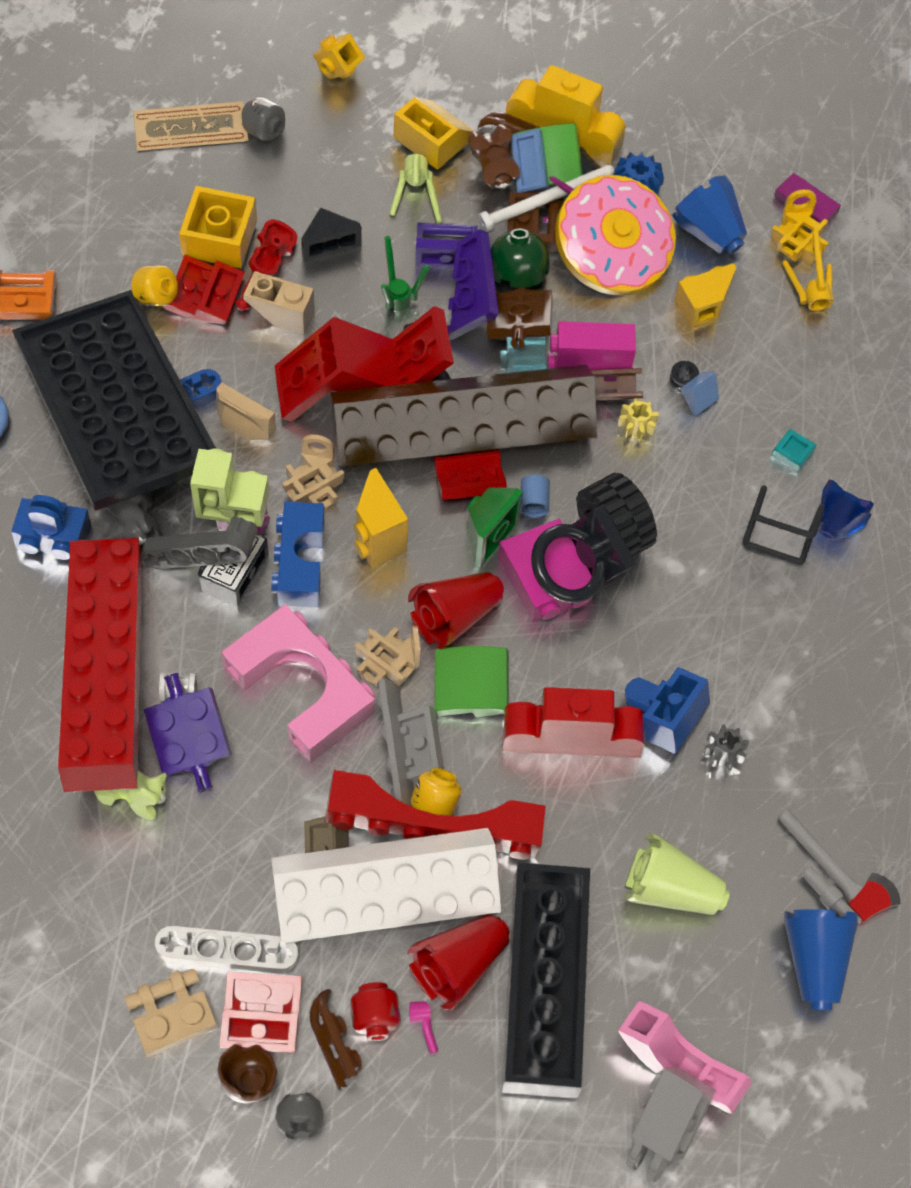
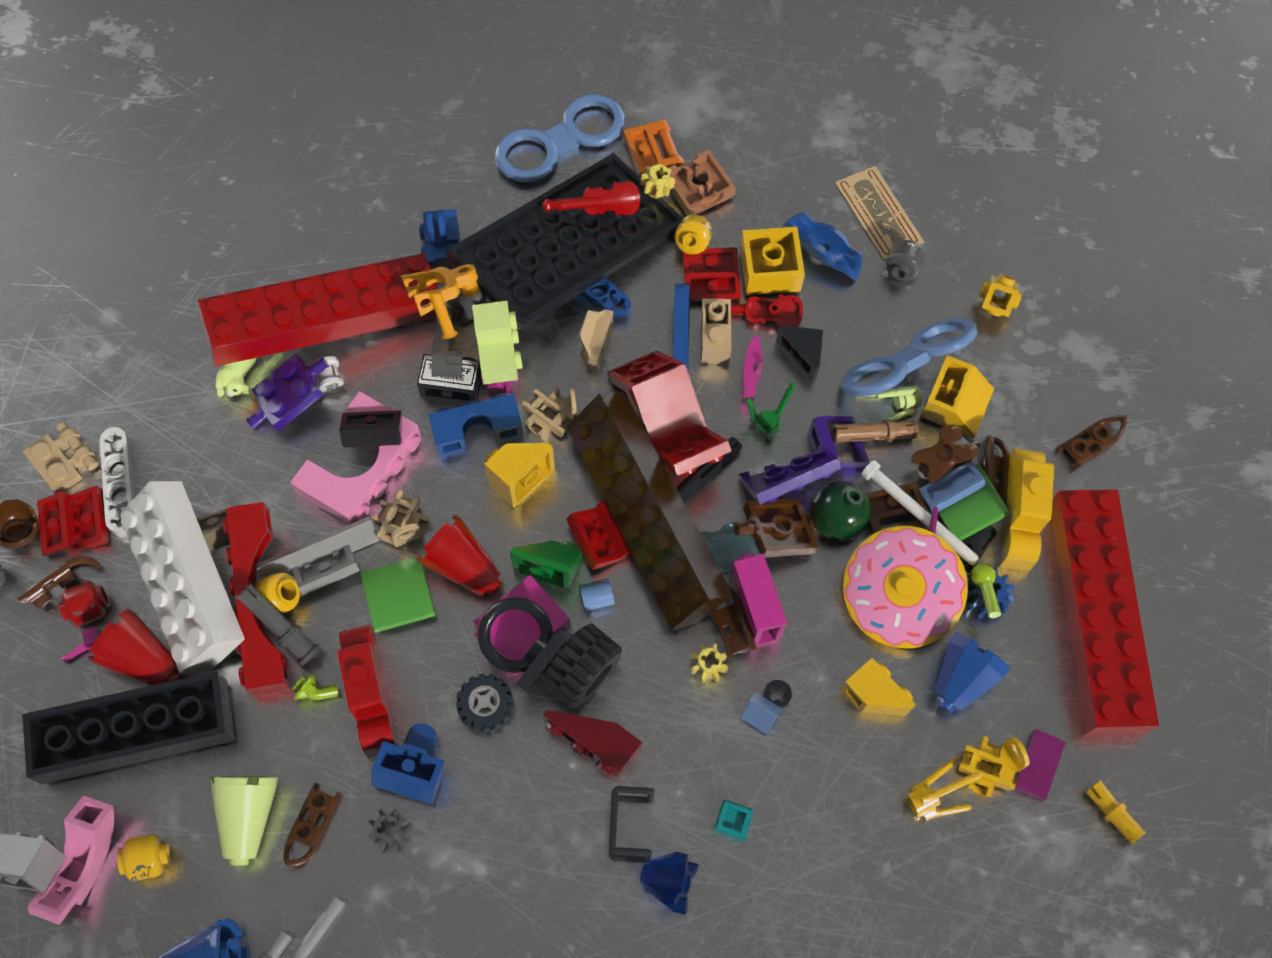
camera: 75 degrees right, 5 degrees up
none -> yellow head [117,834,170,882]
none -> dark grey pin [236,584,321,666]
none -> reddish brown piece [283,782,342,867]
none -> lime plate [291,673,338,700]
none -> black slope [339,410,402,447]
none -> light orange piece [401,264,480,339]
none -> black wheel [456,673,514,734]
none -> red piece [542,181,640,216]
none -> dark red slope [543,710,642,779]
none -> light yellow gear [640,164,675,199]
none -> nougat brick [668,149,736,216]
none -> blue beam [673,284,690,374]
none -> dark pink slope [741,336,763,401]
none -> blue piece [782,212,862,281]
none -> medium nougat pin [830,419,918,443]
none -> medium blue bar [841,318,978,397]
none -> lime bar [971,563,1001,618]
none -> red brick [1051,489,1159,736]
none -> reddish brown piece [1055,415,1128,471]
none -> yellow pin [1085,780,1147,845]

